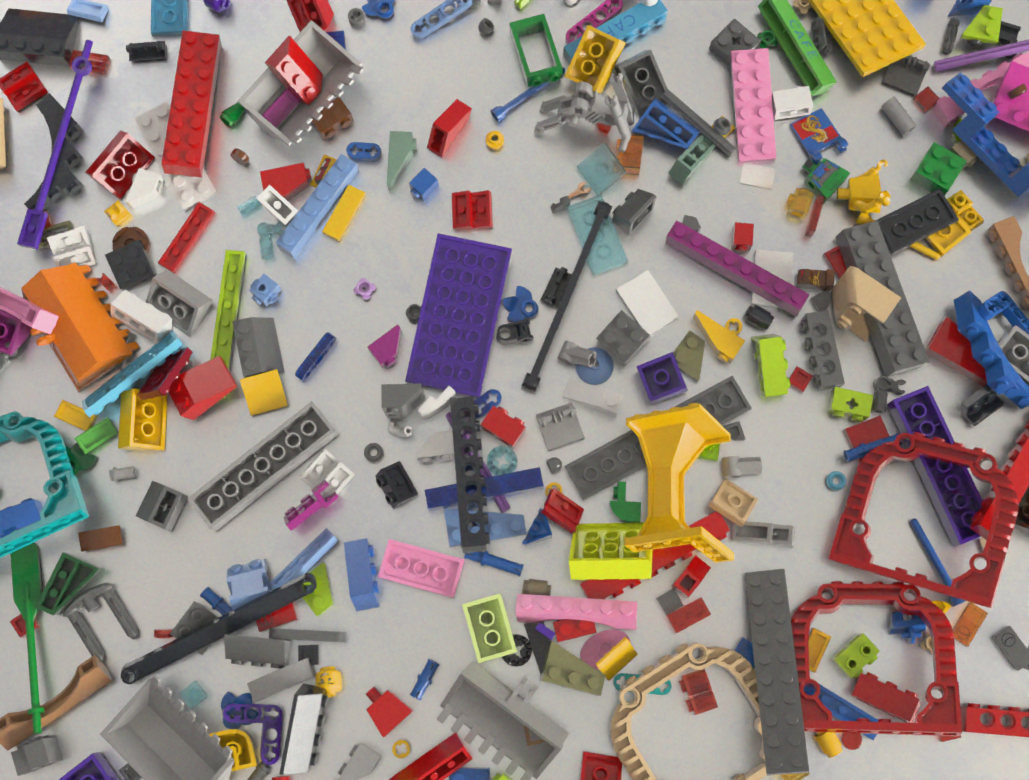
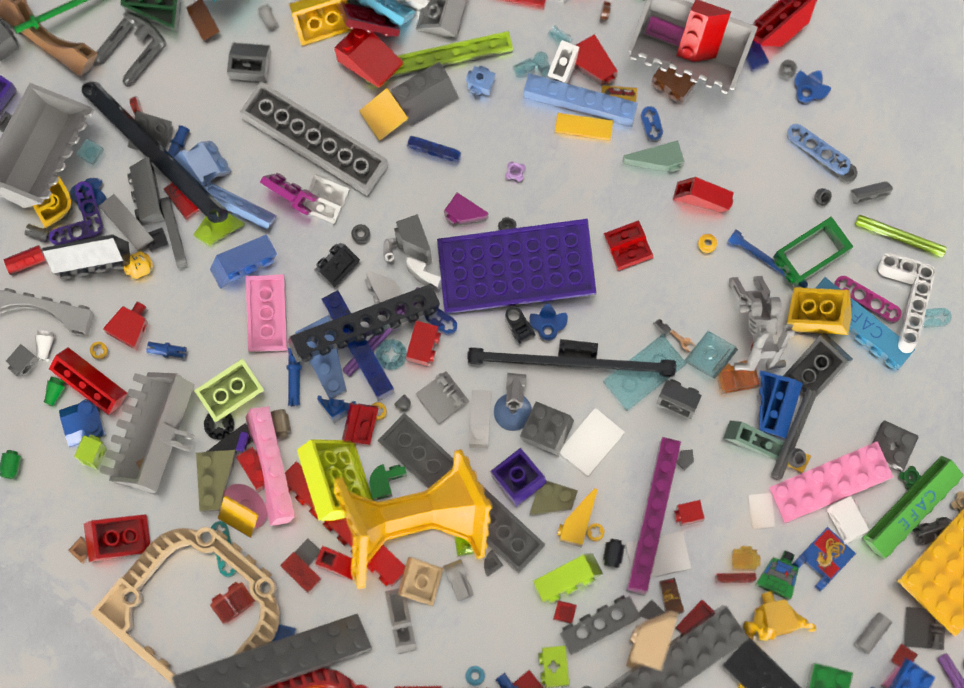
camera: 70 degrees right, 0 degrees up
blue brick [409,168,439,201] -> none

